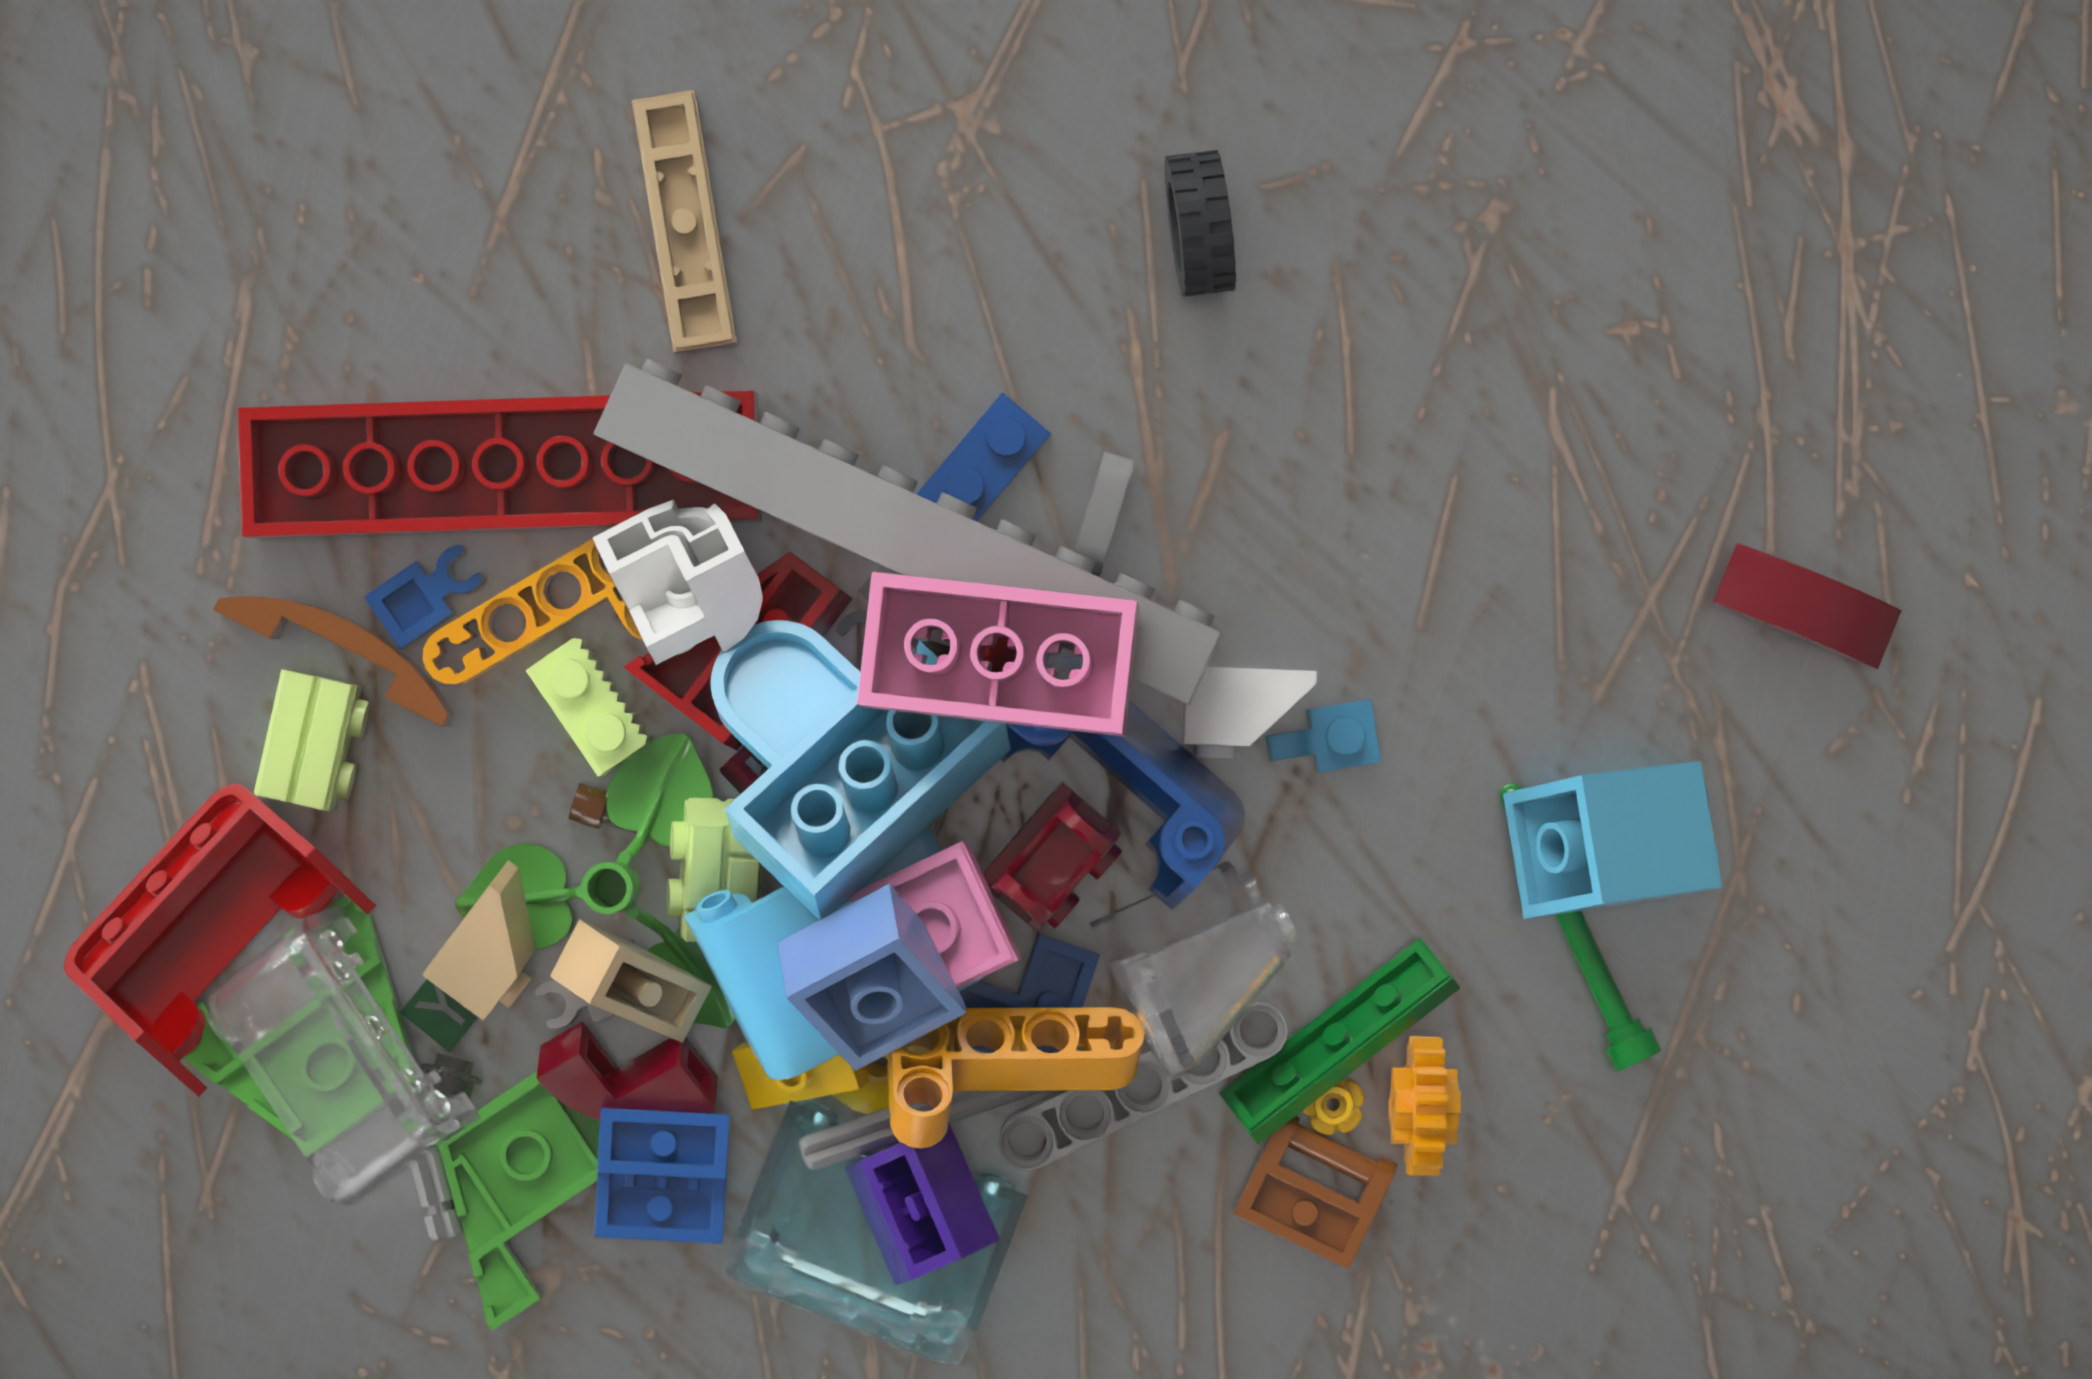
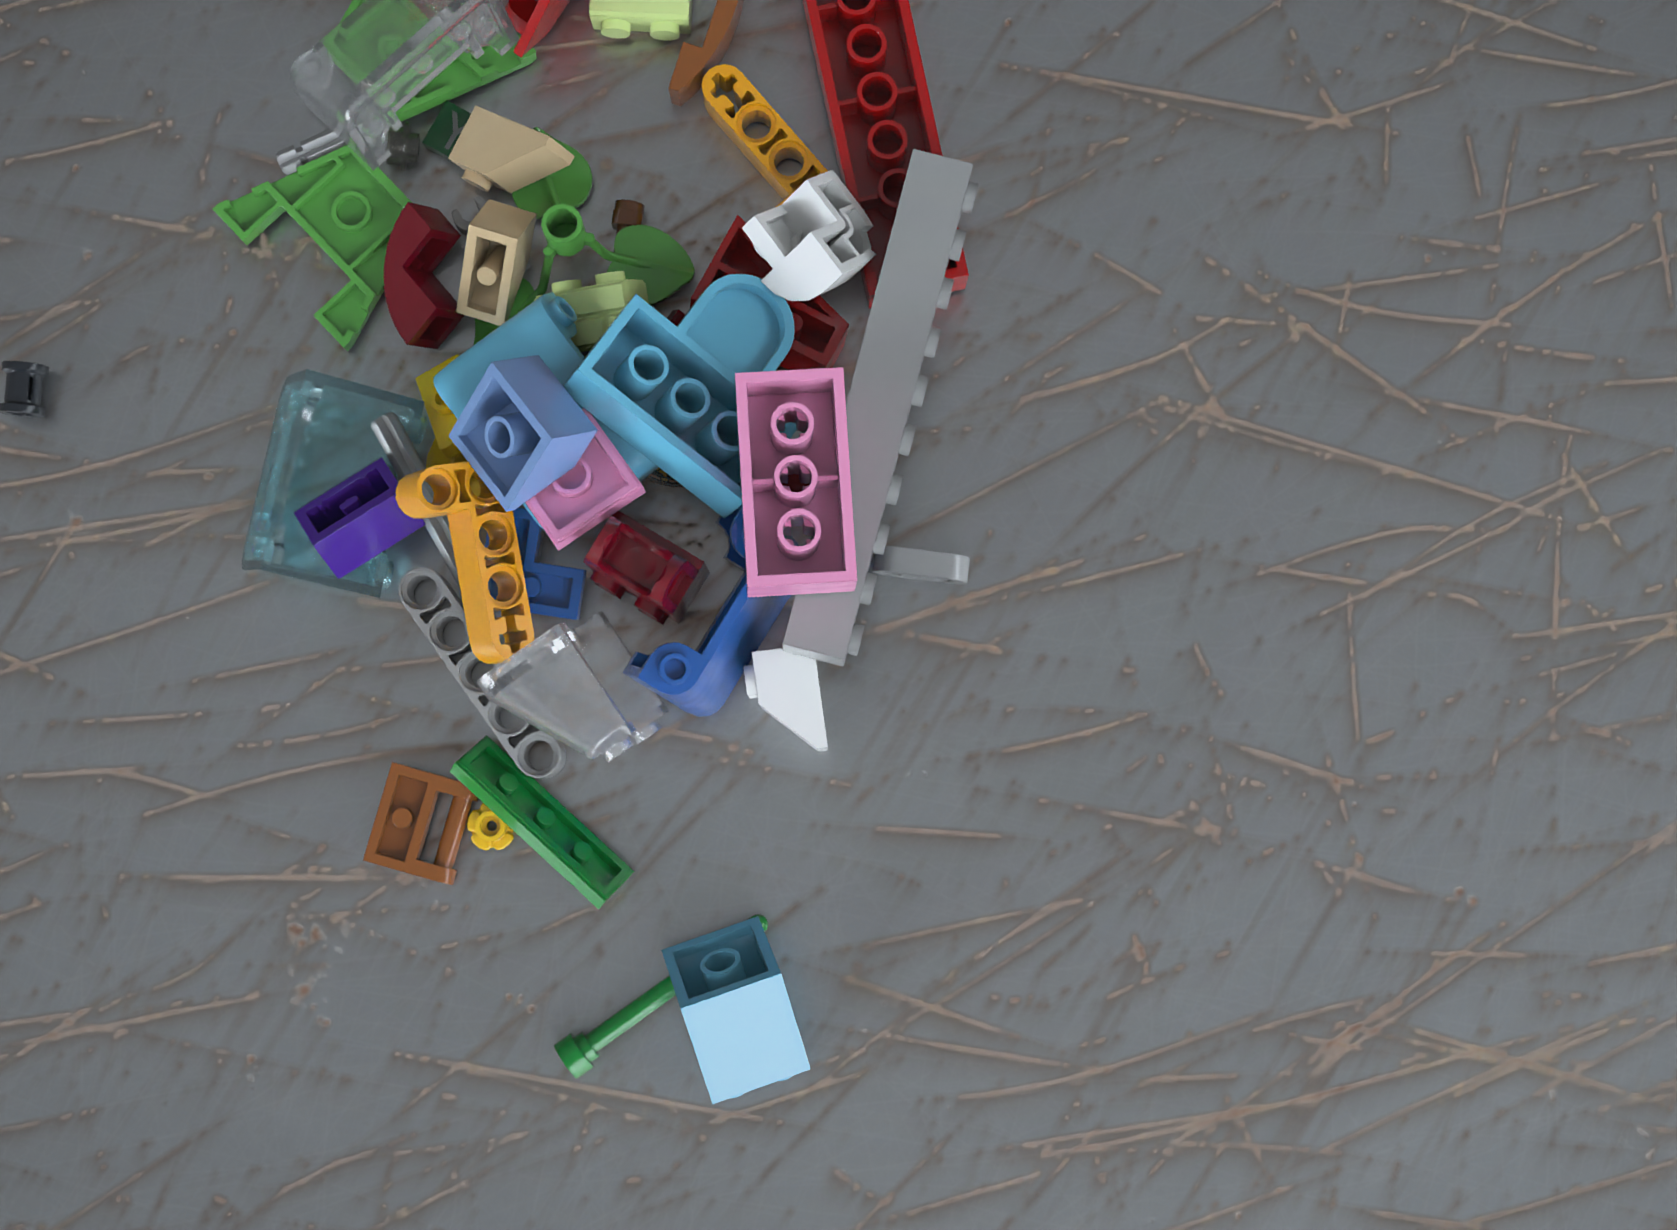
camera: 75 degrees right, 5 degrees down
blue plate [364,545,485,650] -> none
yellowish green brick [526,638,653,777] -> none
blue slope [594,1108,730,1244] -> none
tan plate [632,90,738,354] -> none
blue plate [917,392,1051,522] -> none
black tyre [1164,150,1236,297] -> none
dark azure plate [1265,699,1381,773] -> none
light orange gear [1388,1036,1461,1176] -> none
dark red brick [1713,543,1902,669] -> none

